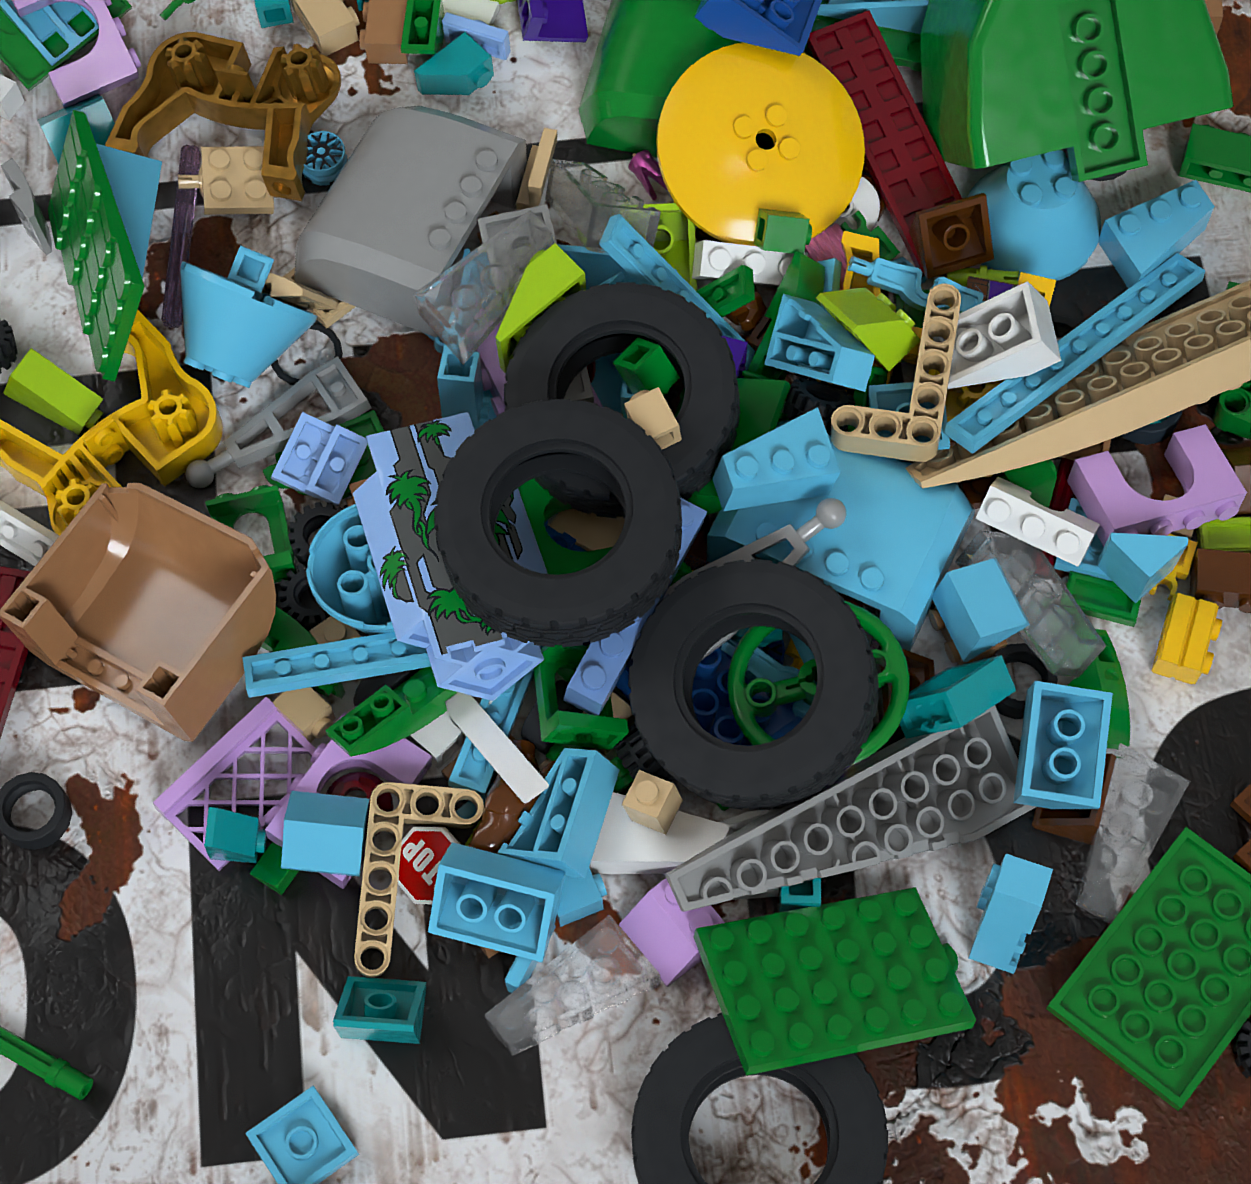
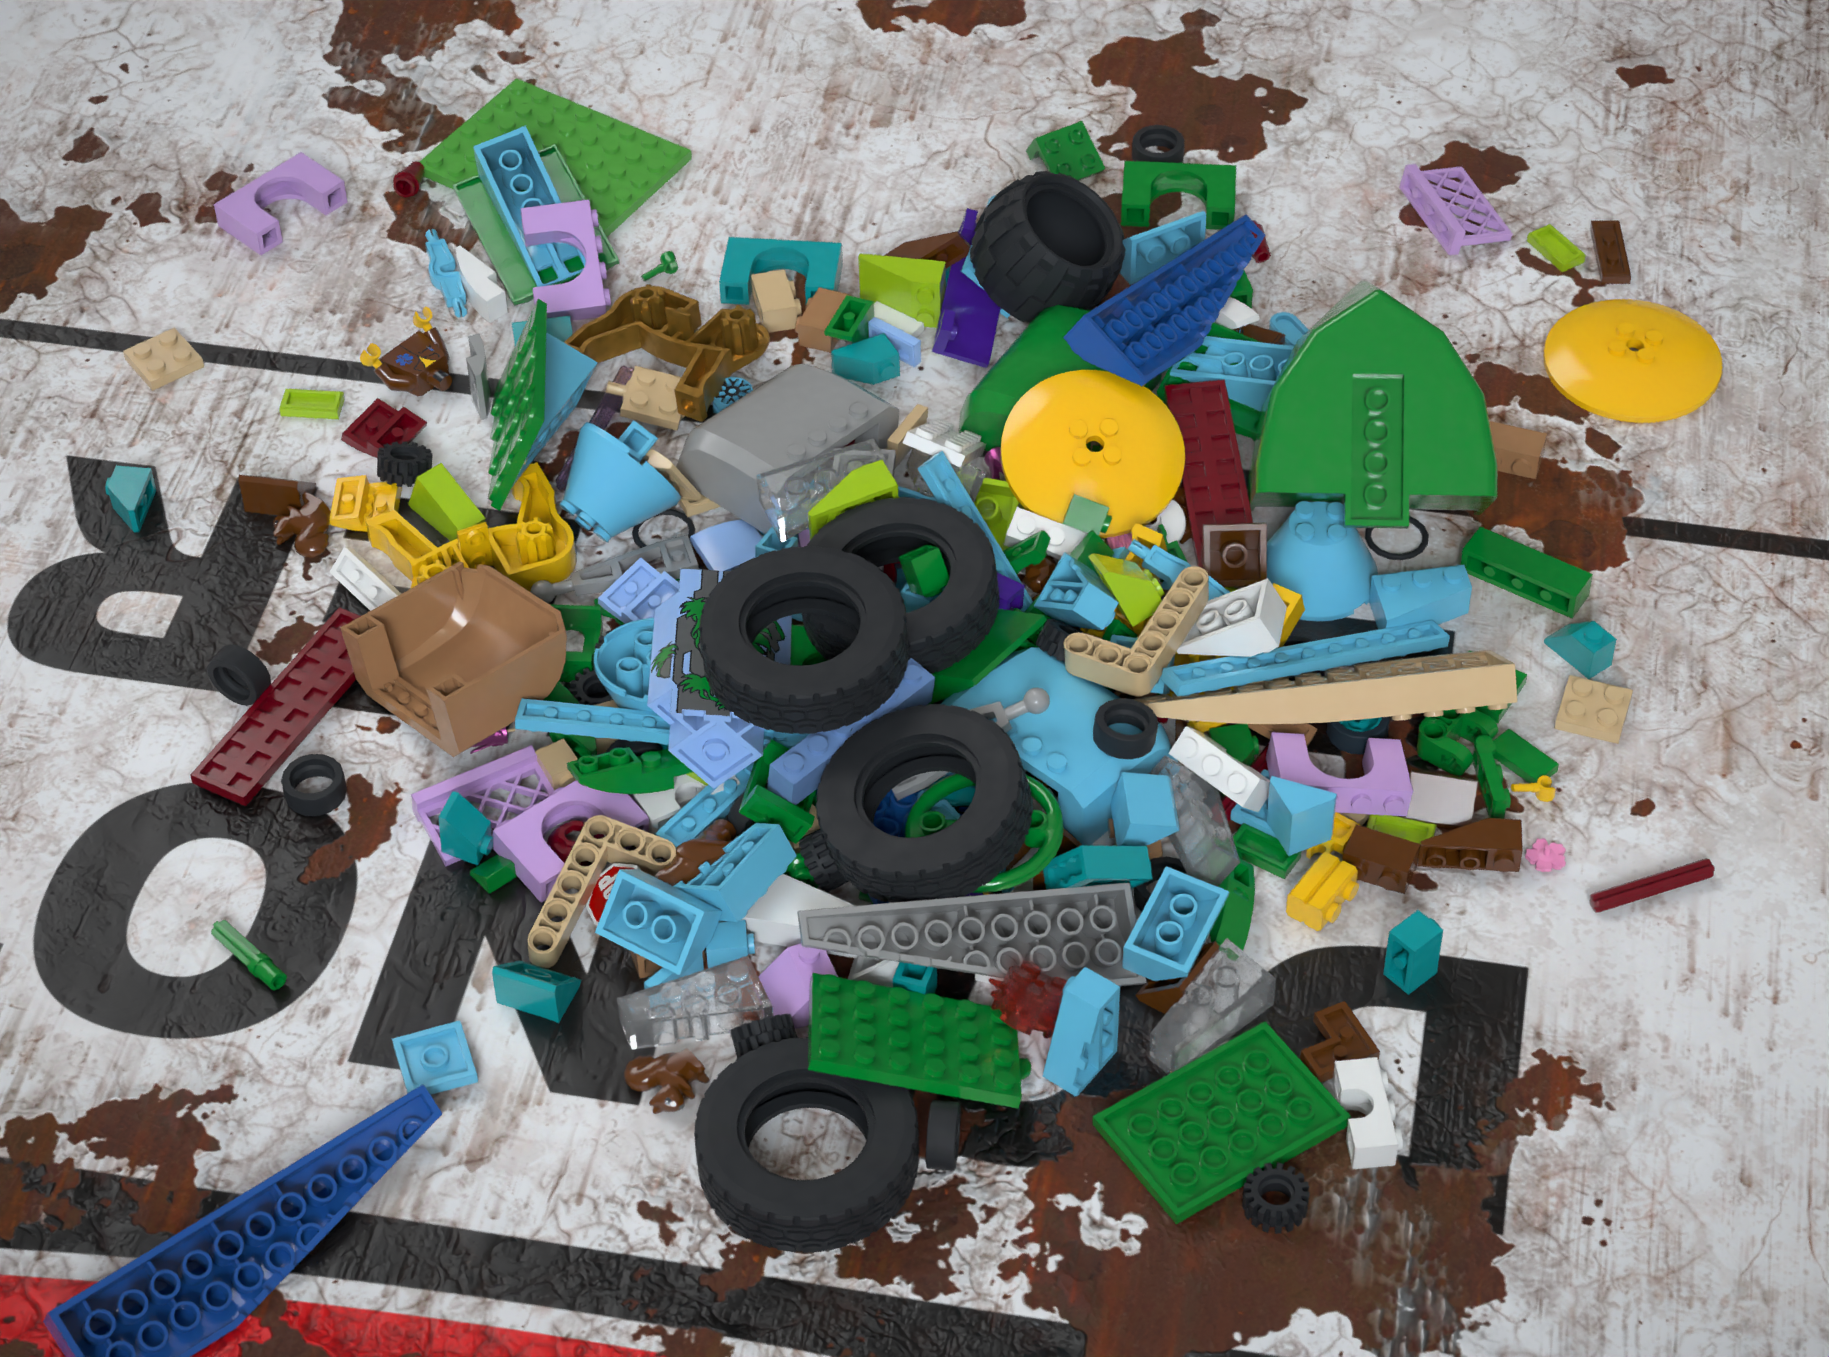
camera: 15 degrees right, 20 degrees down
medium azure slope [281,791,369,877] -> none
white sticker [445,692,549,804] -> none
tan brick [622,770,683,835] -> none
tan brick [624,387,682,449] -> none
medium azure wedge [712,407,841,512] -> none
none -> reddish brown animal [624,1048,710,1114]
none -> light blue slope [690,519,762,571]
none -> black tyre [730,1013,797,1058]
none -> white plate [903,418,986,467]
none -> black tyre [926,1100,961,1171]
none -> clear red brick [988,960,1067,1038]
none -> black tyre [1093,698,1158,759]

